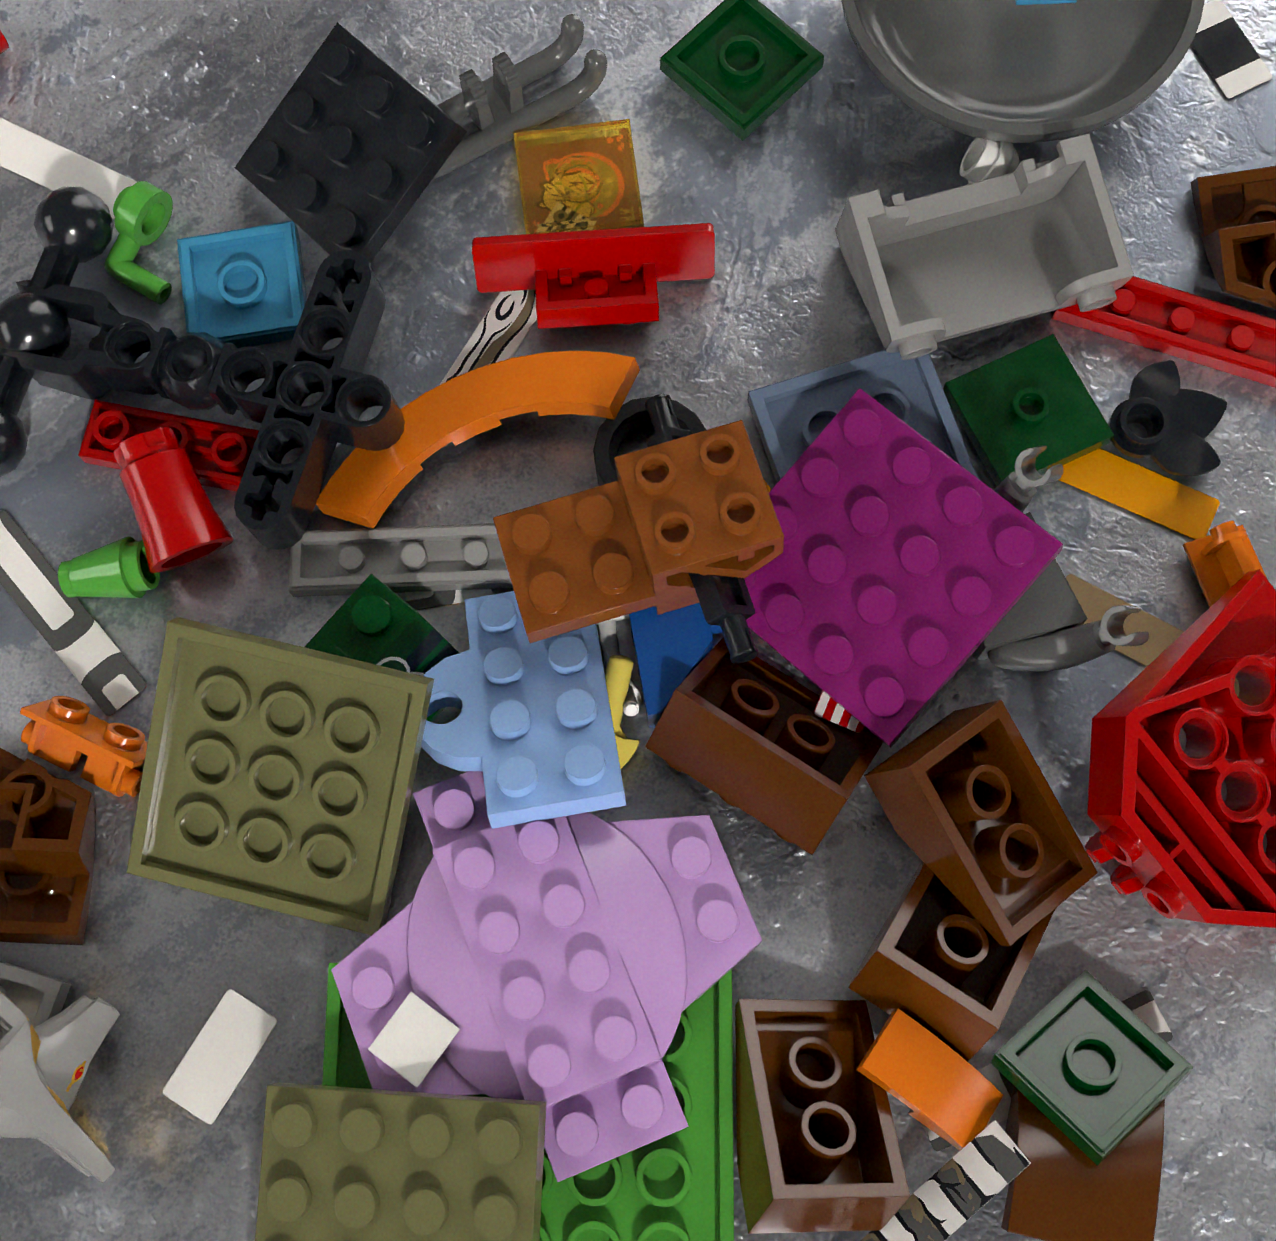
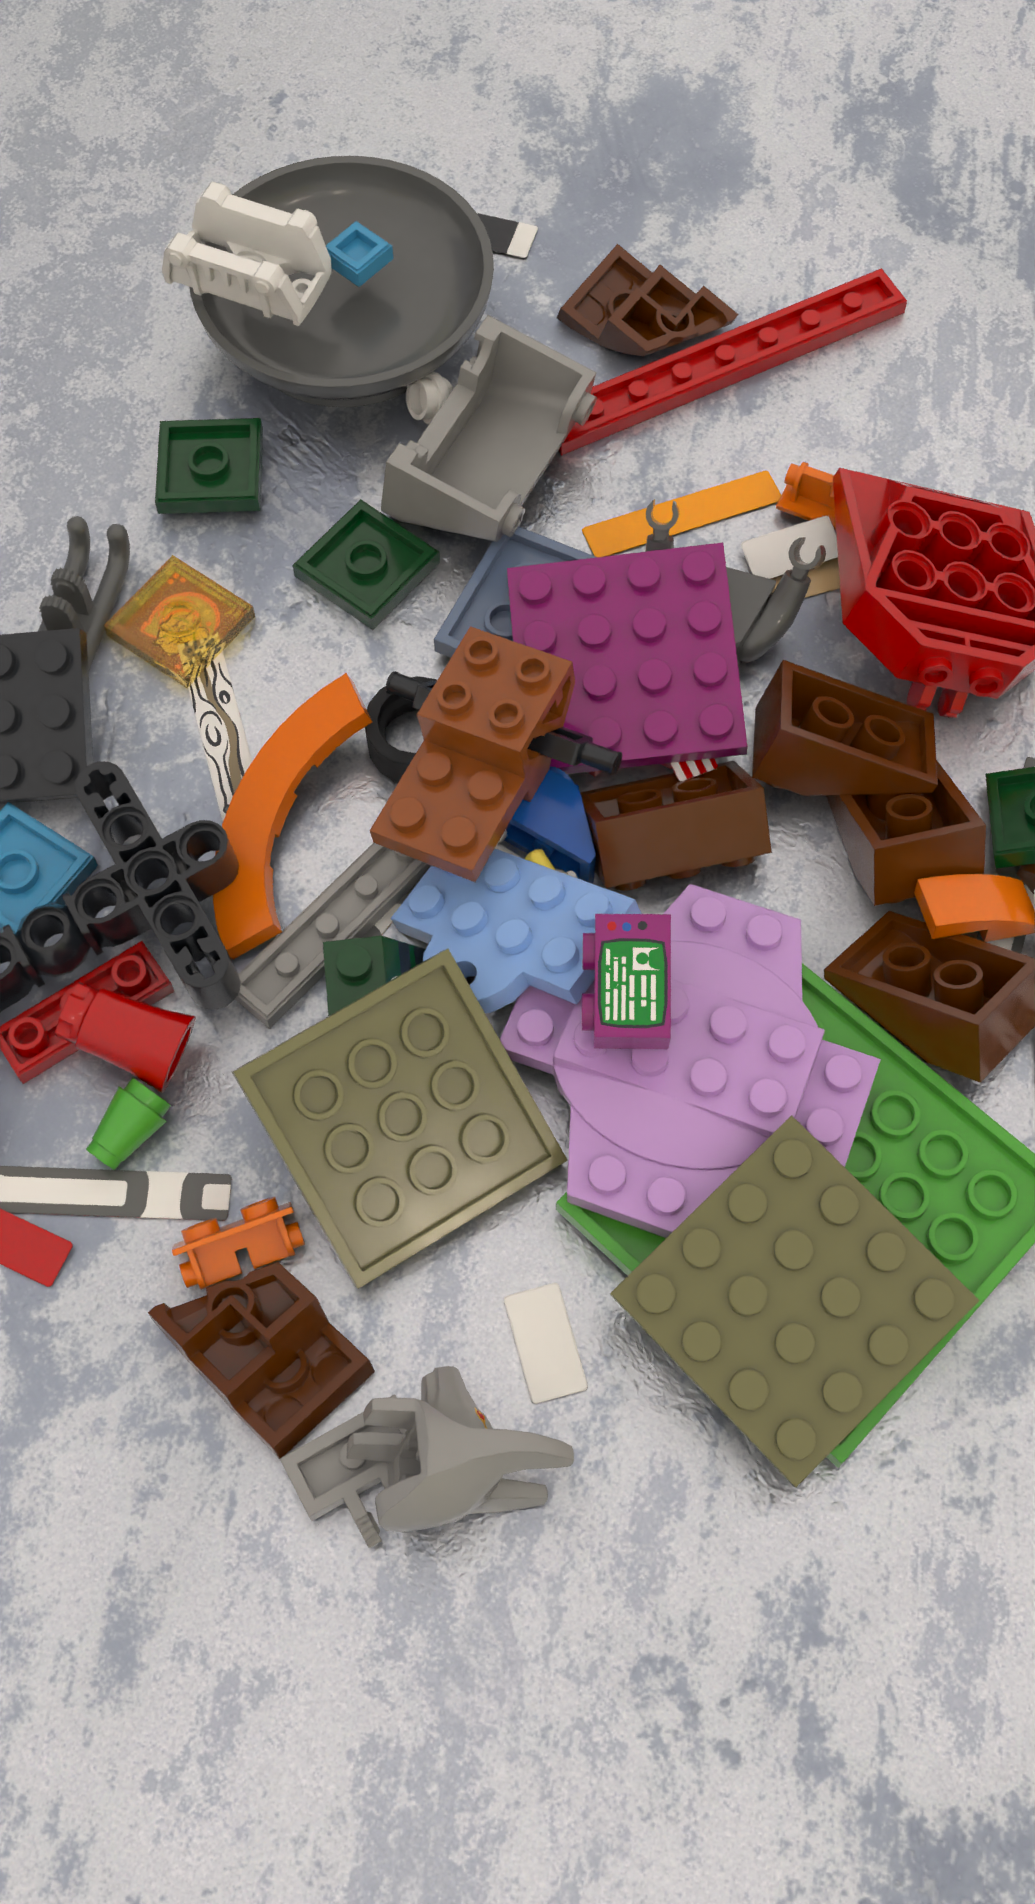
camera: 50 degrees left, 10 degrees down
white sticker [368,992,460,1087] -> none
red bracket [472,223,715,329] -> none
dark green plate [943,334,1114,487] -> none
black plate [1108,360,1227,476] -> none
none -> dark green tile [292,499,440,630]
none -> brick [582,914,671,1049]
none -> white sticker [741,516,838,579]

